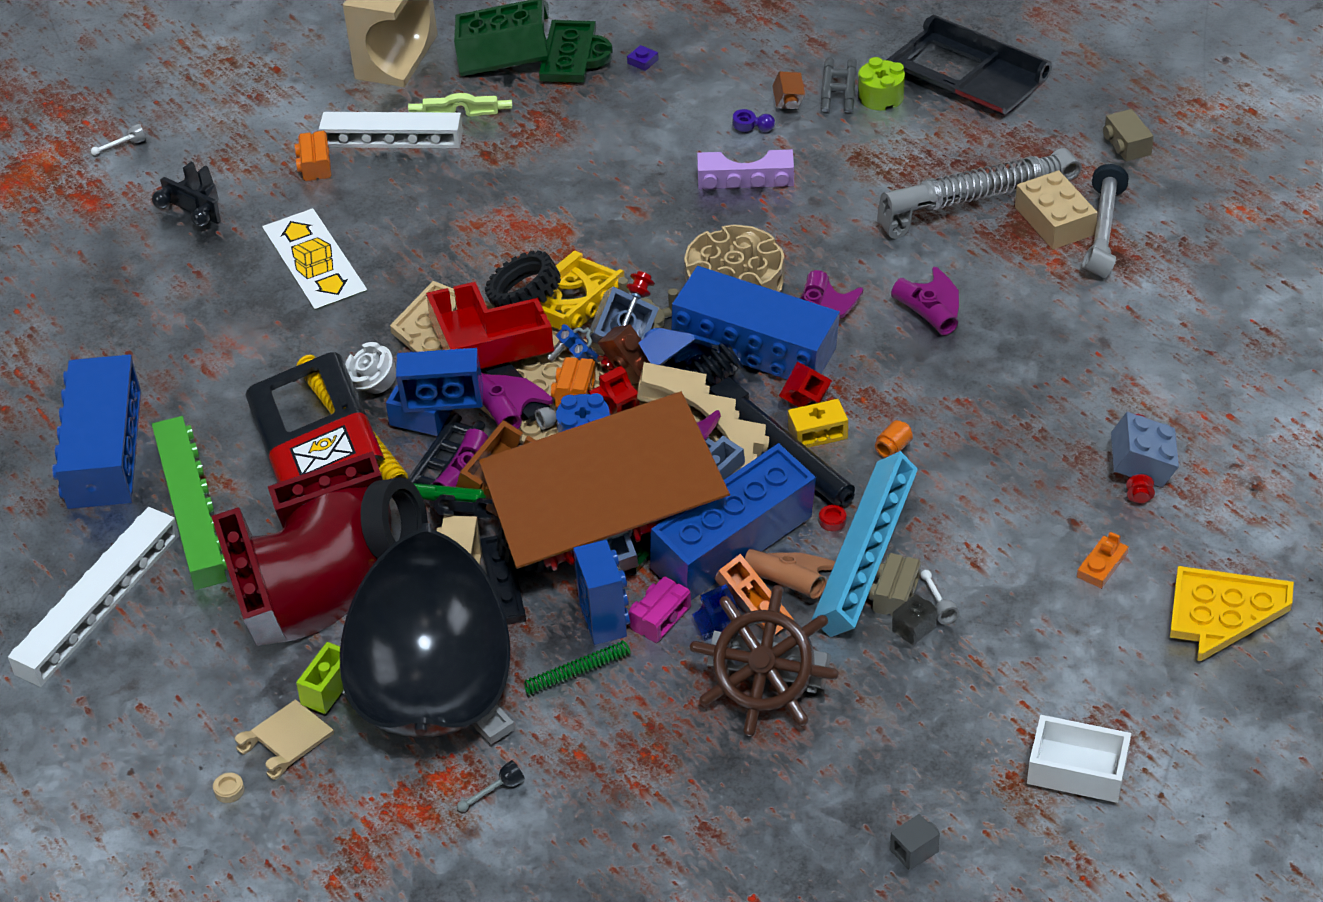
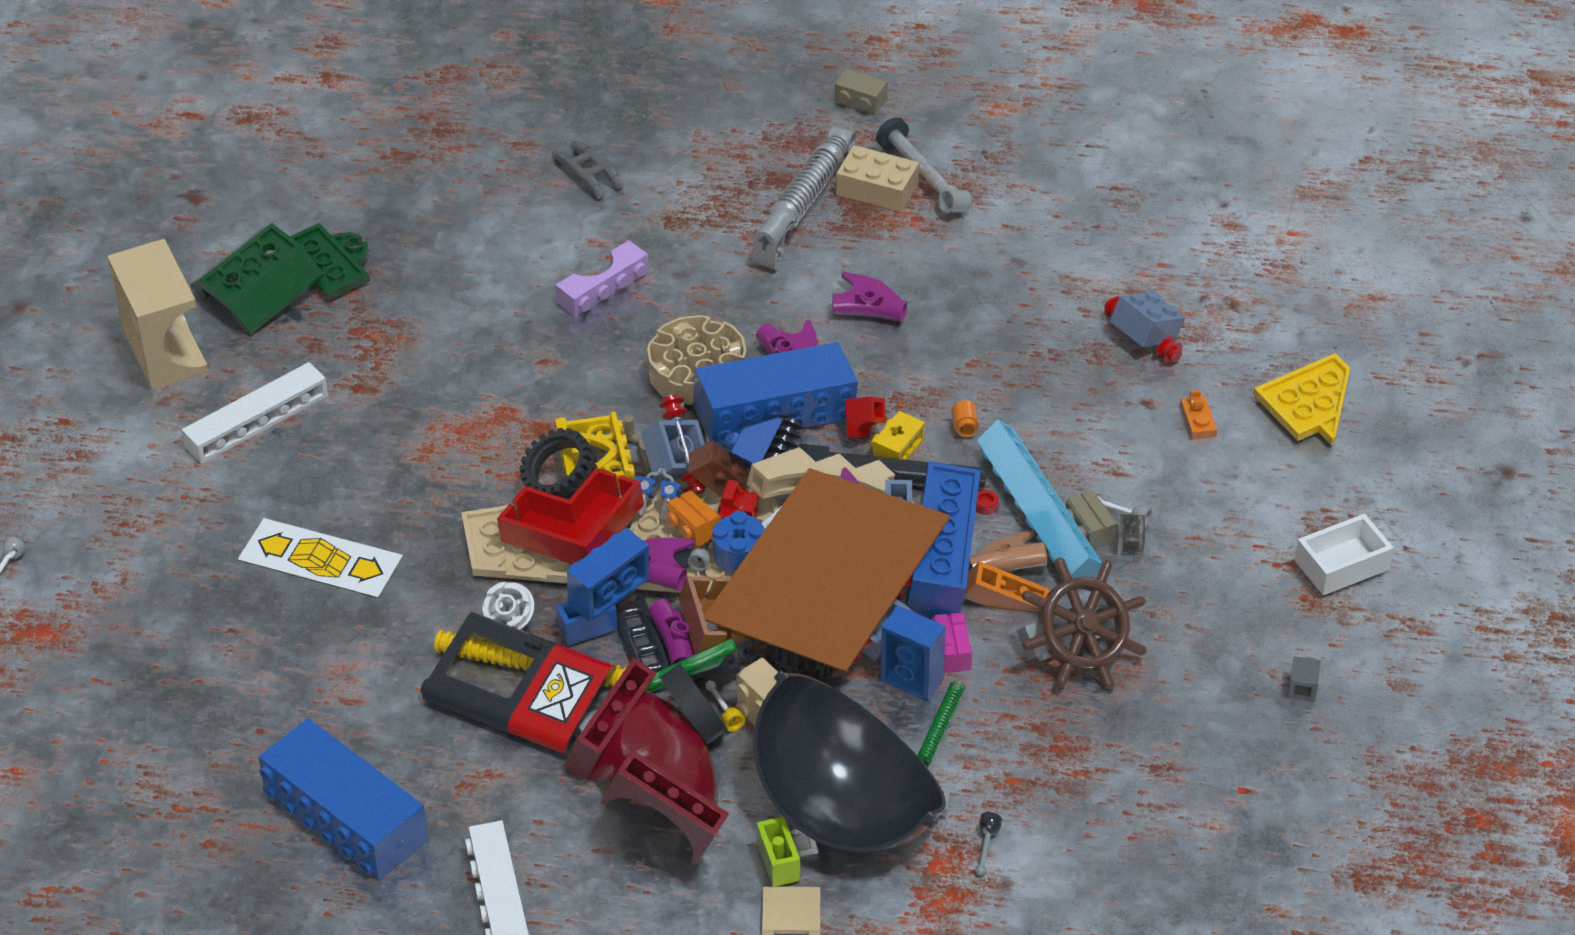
camera: 45 degrees left, 0 degrees up
black piece [152,161,221,227] -> none
bright green brick [152,416,228,590] -> none
orange brick [294,131,332,181] -> none
yellowish green piece [408,93,512,117] -> none
dark purple plate [627,45,659,71] -> none
clear blue brick [692,584,739,641] -> none
dark purple plate [732,109,775,132] -> none
dark orange brick [772,71,805,109] -> none
lime brick [858,57,905,111] -> none
black piece [887,14,1052,114] -> none

